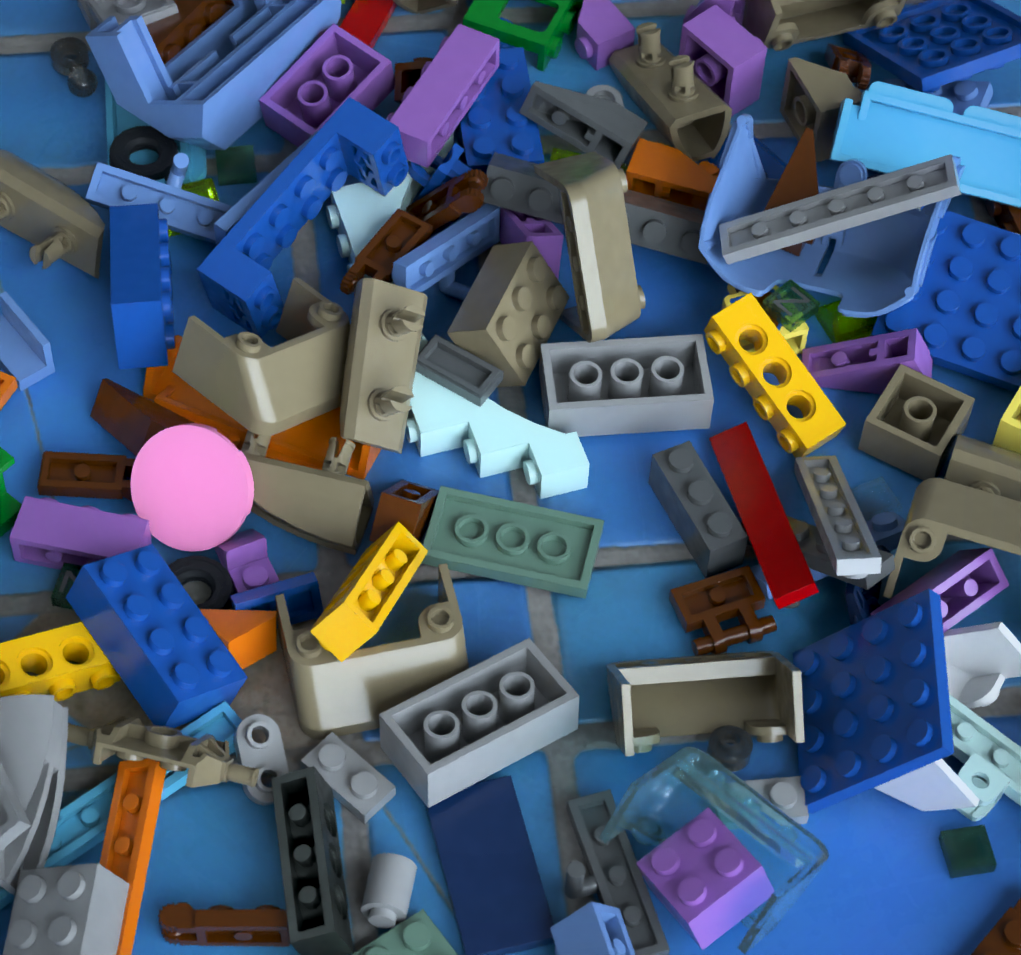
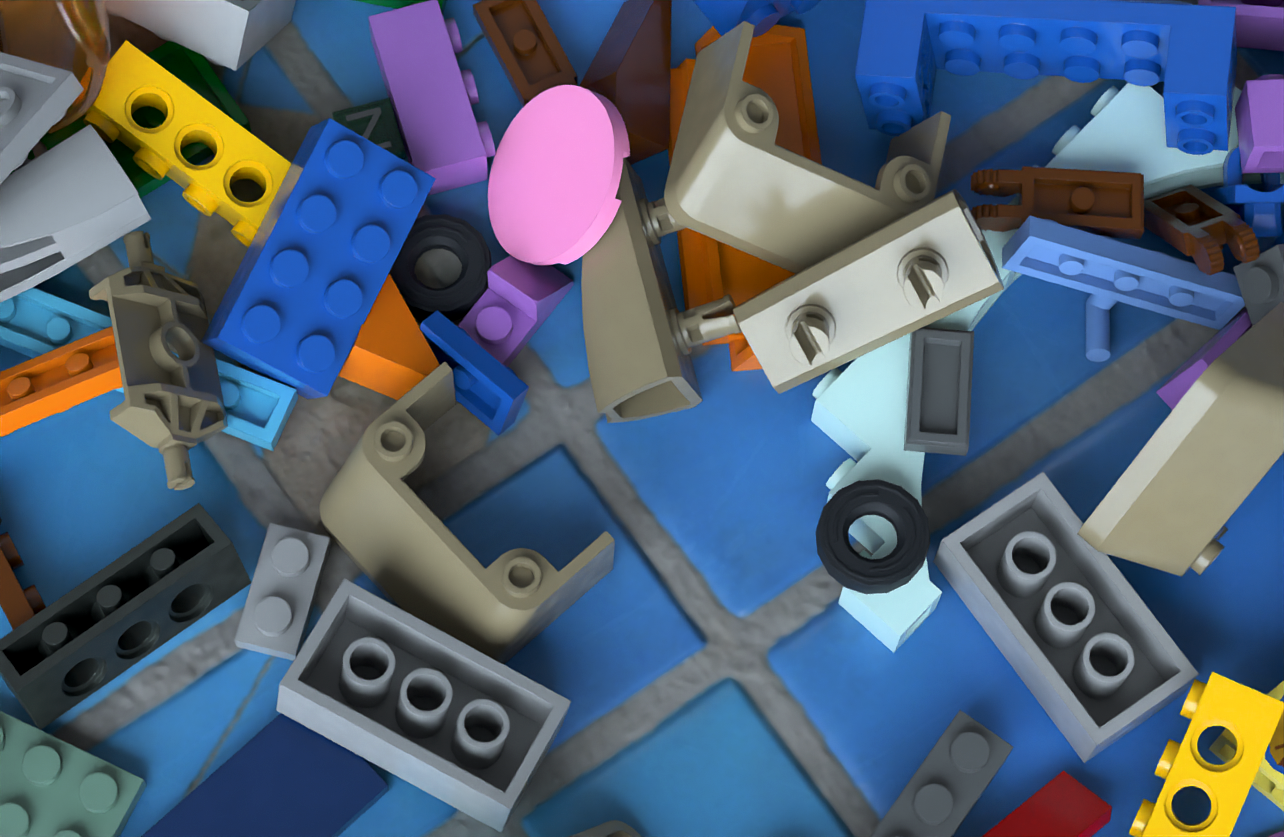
camera: 60 degrees right, 15 degrees up
light grey plate [233,714,289,805] -> none
yellow brick [310,521,428,663] -> none
light grey brick [361,853,417,929] -> none
reddish brown slope [369,480,439,543] -> none
sand green plate [421,486,604,599] -> none
dark tan brick [447,241,570,388] -> none
none -> black tyre [815,479,931,594]

